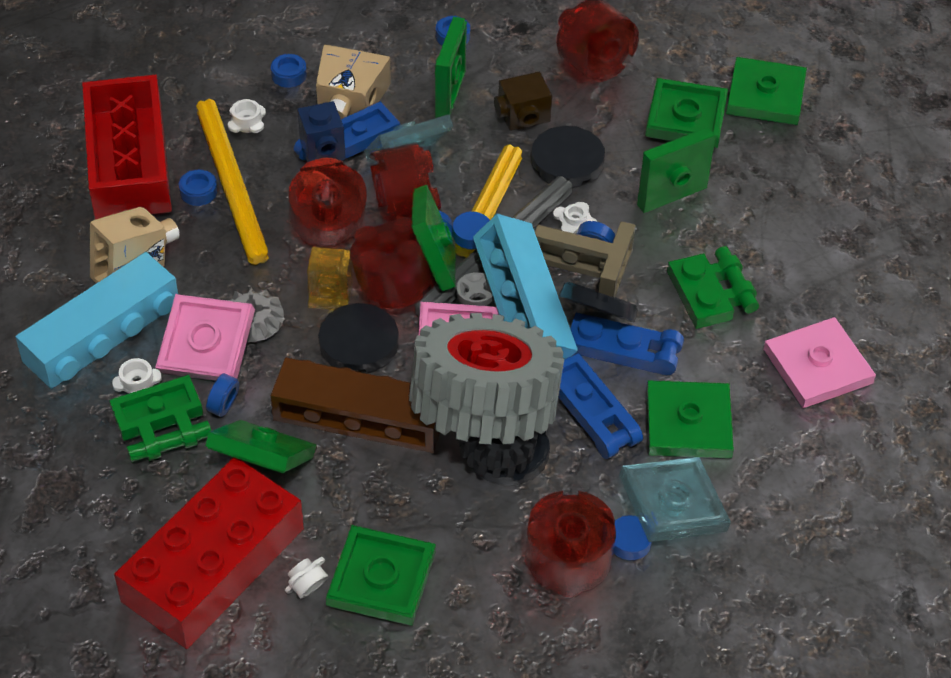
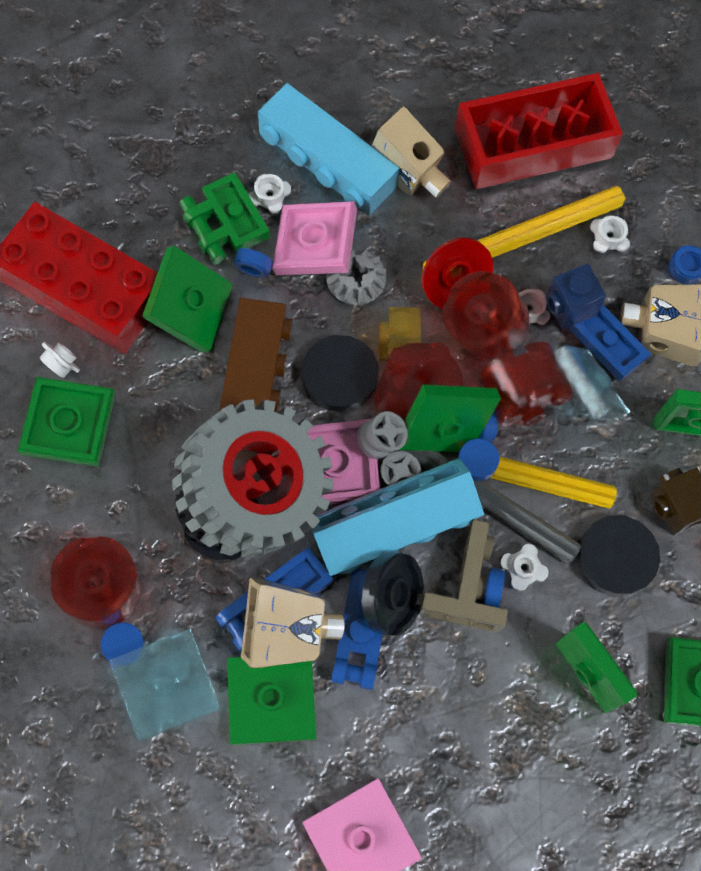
camera: 80 degrees right, 20 degrees up
blue tile [179,169,218,206] -> none
green plate [667,246,759,329] -> none
none -> tan torso [241,577,344,668]
none -> light grey wheel [357,411,408,459]
none -> red dish [422,238,494,310]

